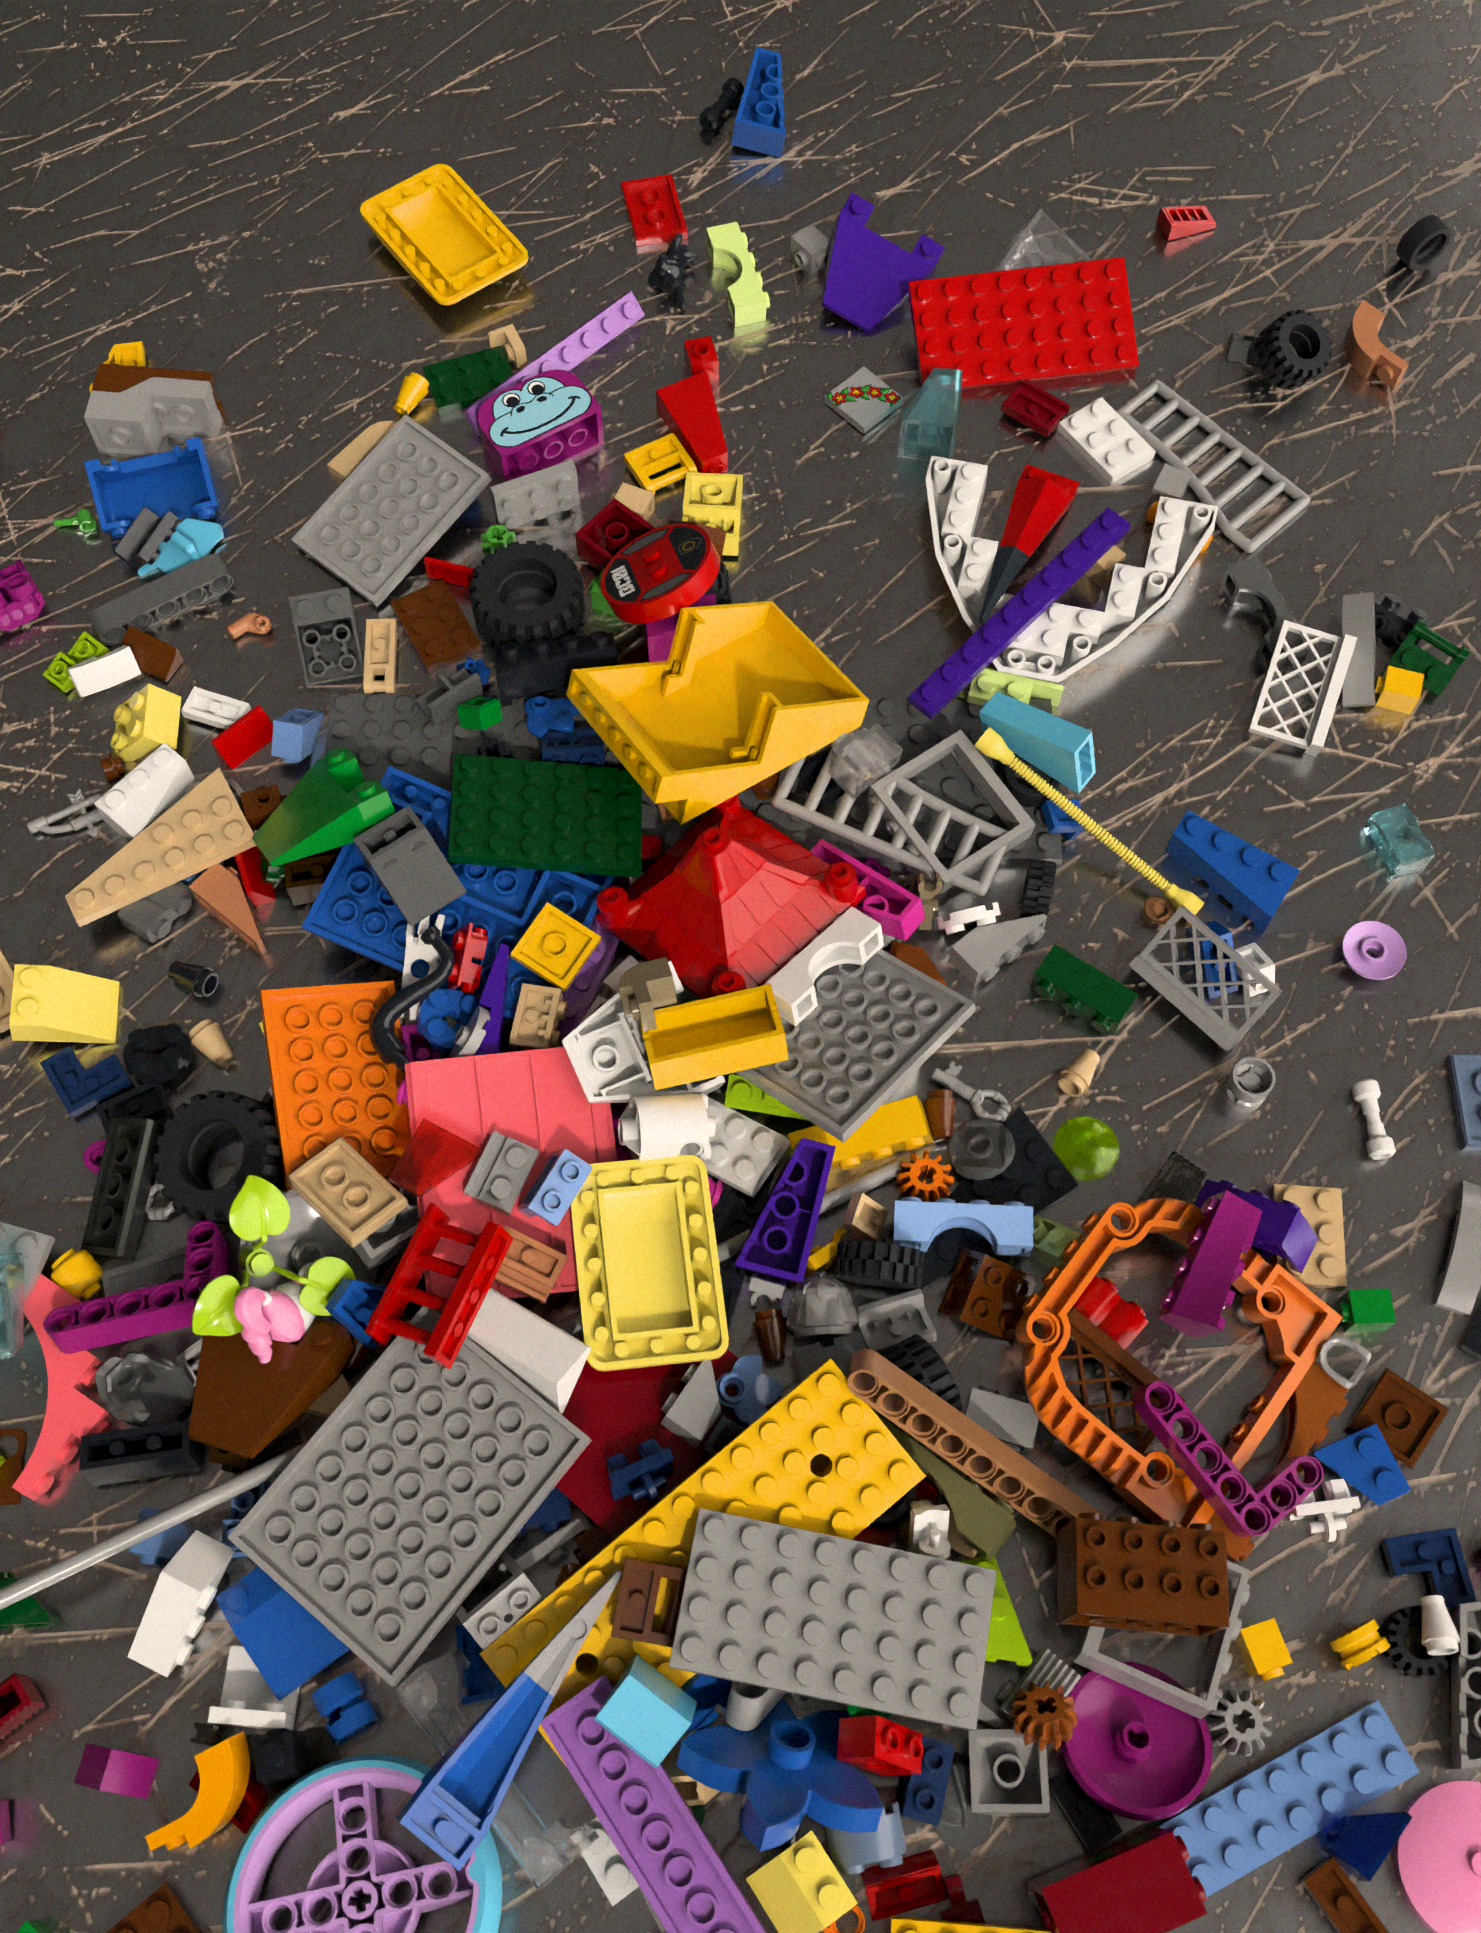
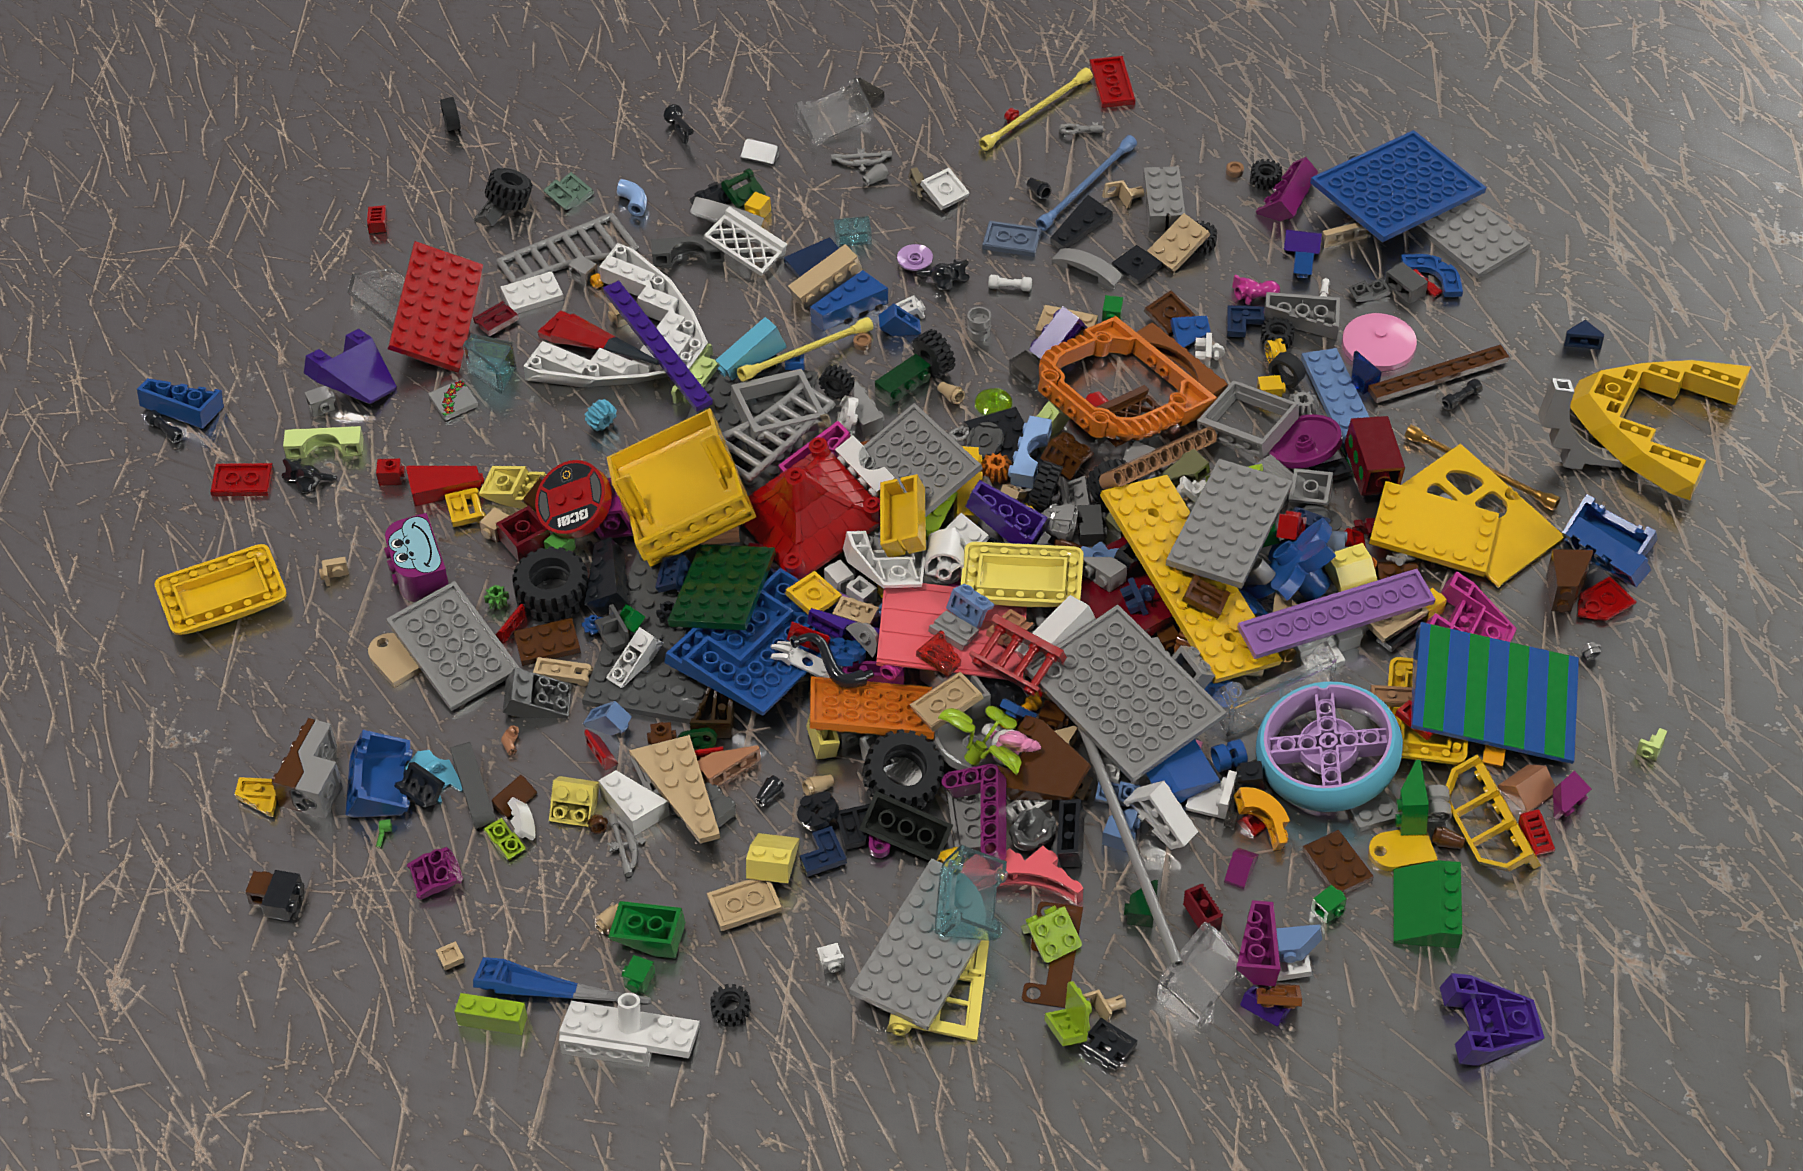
camera: 75 degrees left, 15 degrees down
white plate [181,687,252,730] -> none
green wedge [252,747,396,867] -> none
dark grey slope [353,805,467,927] -> none
yellow cone [393,372,429,416] -> none
blue plate [396,1569,622,1871] -> none
dark green plate [422,346,513,416] -> none
plate [462,291,645,436] -> none
light grey plate [490,460,580,530] -> none
blue plate [525,696,580,738] -> none
medium azure slope [594,1654,697,1769] -> none
dark tan brick [618,957,677,1032] -> none
clear brick [828,723,903,799] -> none
dark orange gear [1011,1680,1078,1752] -> none
reddish brown brick [1057,1513,1230,1637] -> none
light grey fence [1129,906,1283,1052] -> none
magenta beam [1133,1381,1324,1537] -> none
magenta wedge [1157,1190,1263,1339] -> none
light grey piece [1319,1337,1372,1389] -> none
nougat arch [1344,300,1409,389] -> none
white cone [1420,1595,1461,1656] -> none
none -> sand green slope [543,172,594,210]
none -> medium azure gear [584,399,617,431]
none -> white slope [606,627,663,688]
none -> light blue cylinder [617,179,647,217]
none -> dark blue tile [784,237,839,278]
none -> tan wedge [788,244,863,309]
none -> black tyre [912,329,956,379]
none -> black animal [917,259,970,290]
none -> black tyre [1268,352,1306,389]

